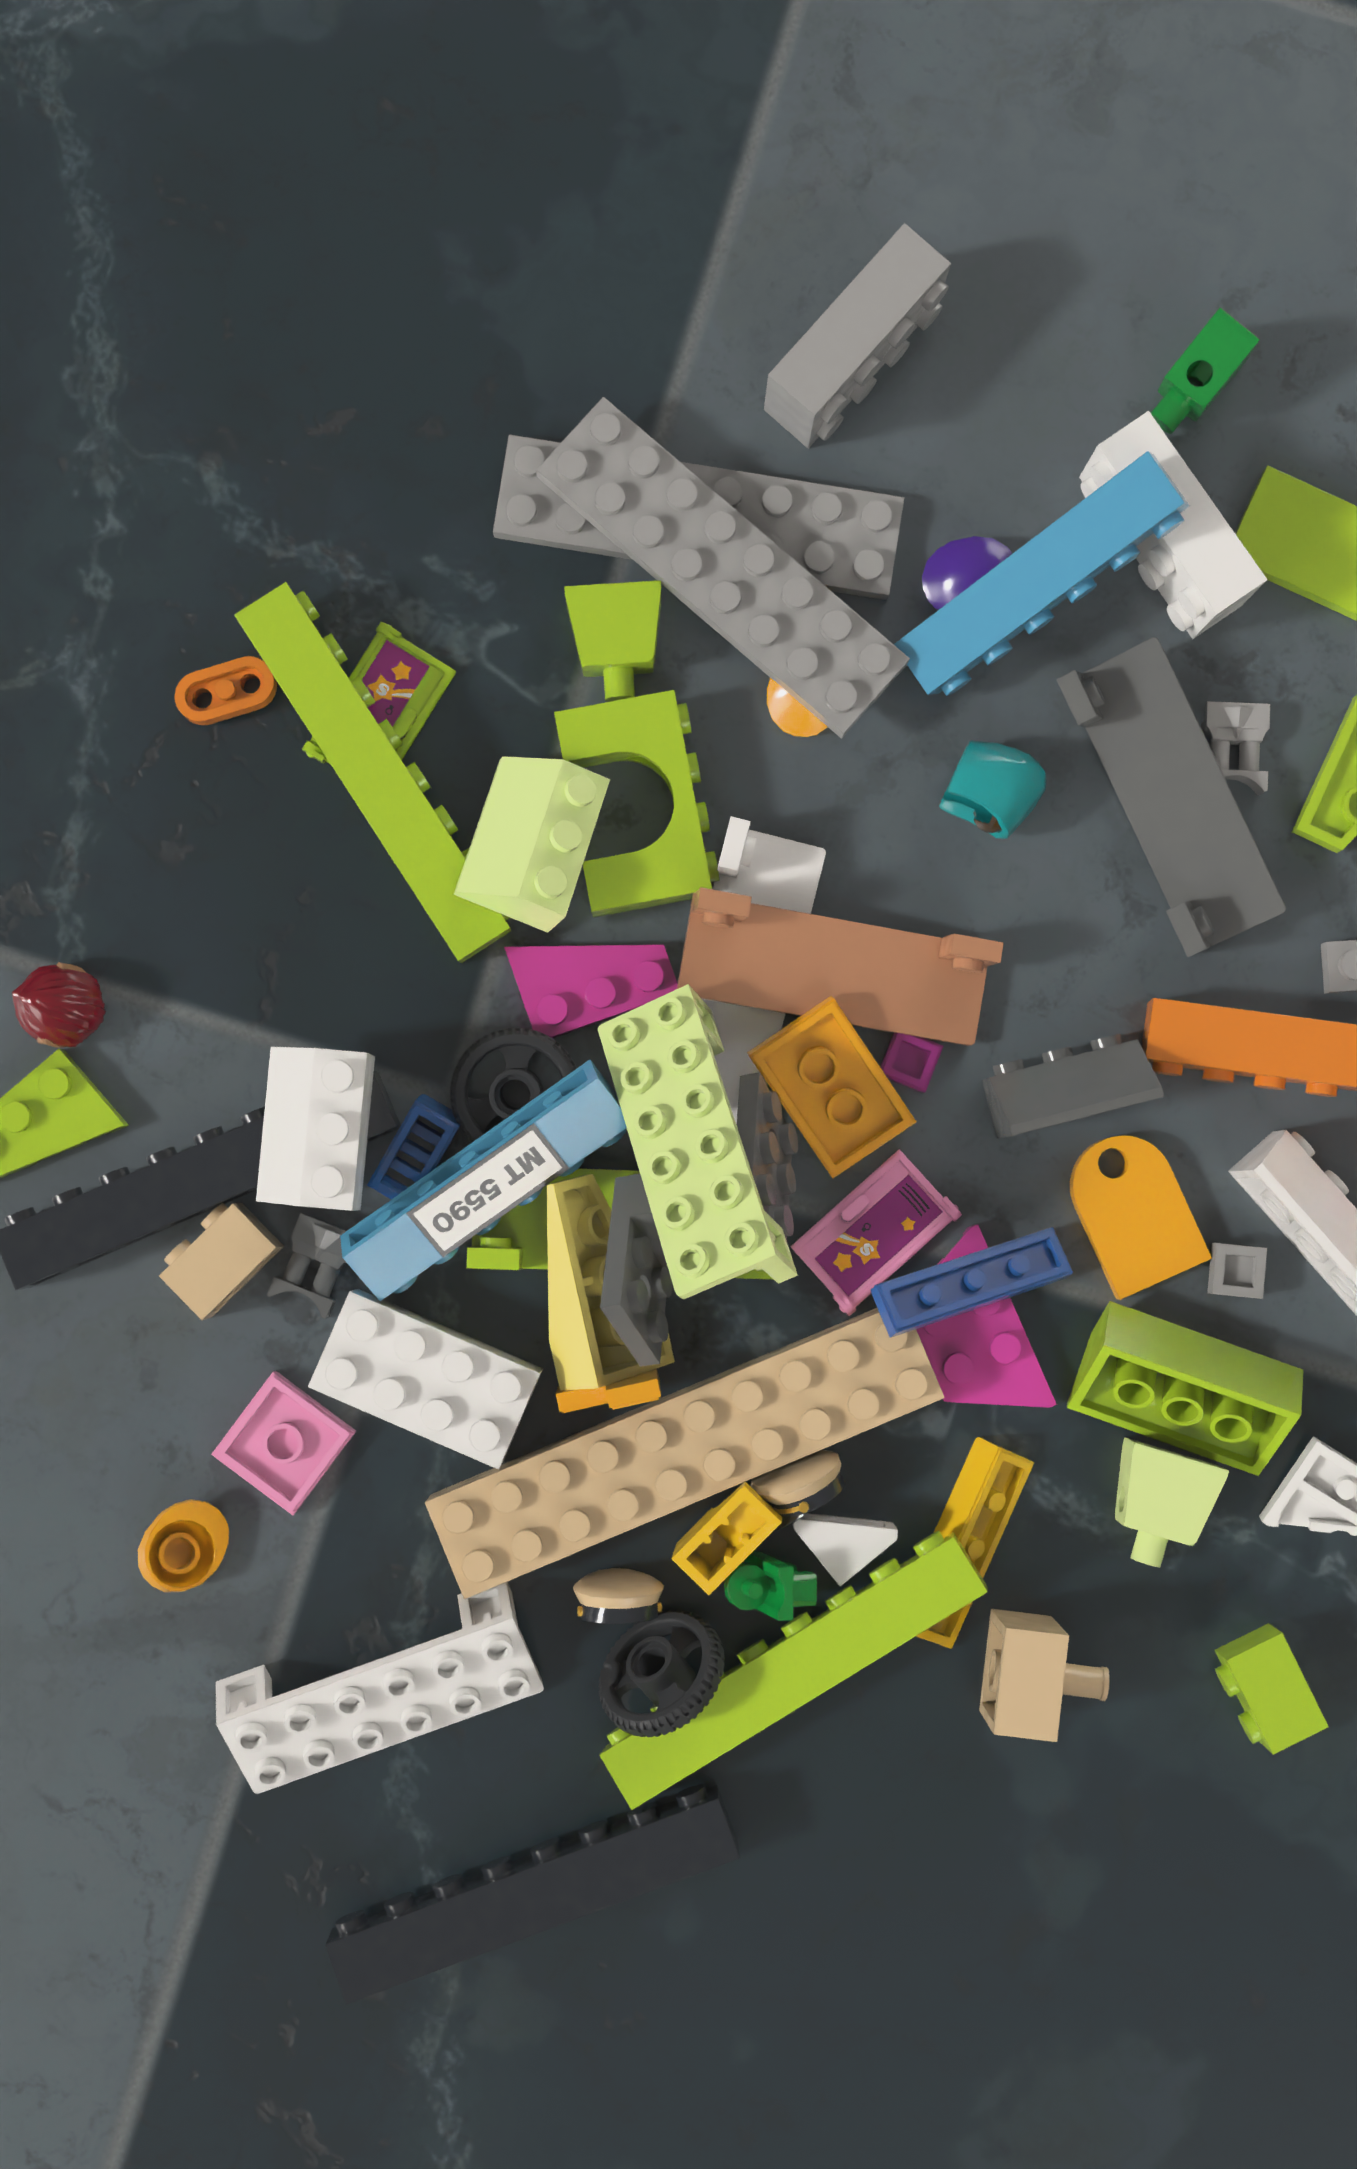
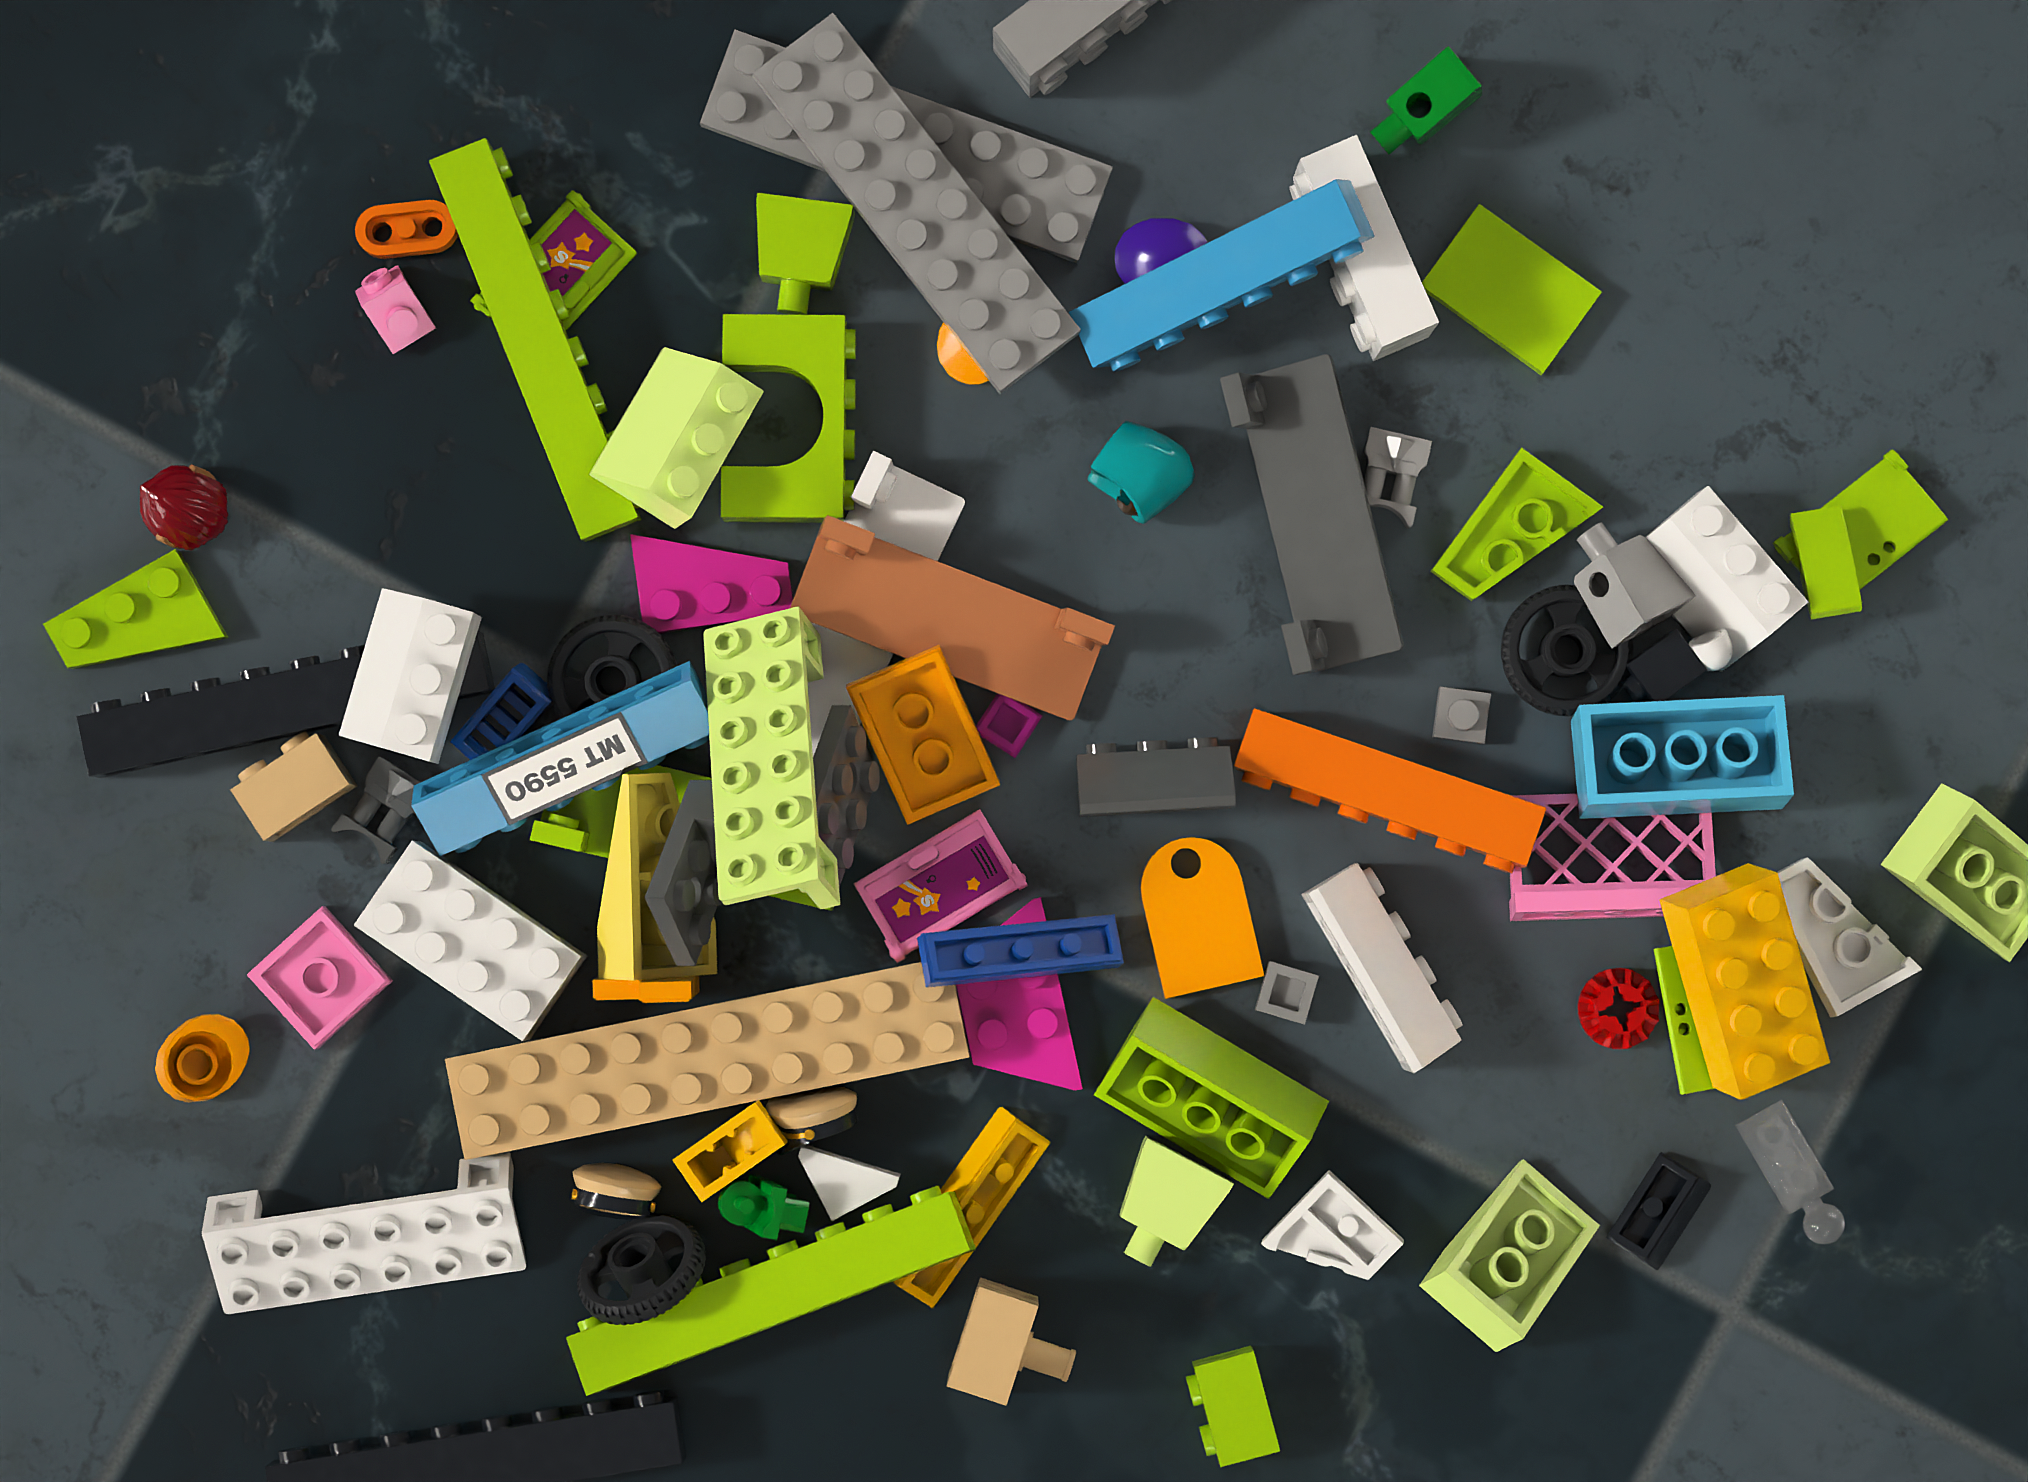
camera: 20 degrees right, 0 degrees up
none -> bright pink bracket [355,266,436,354]

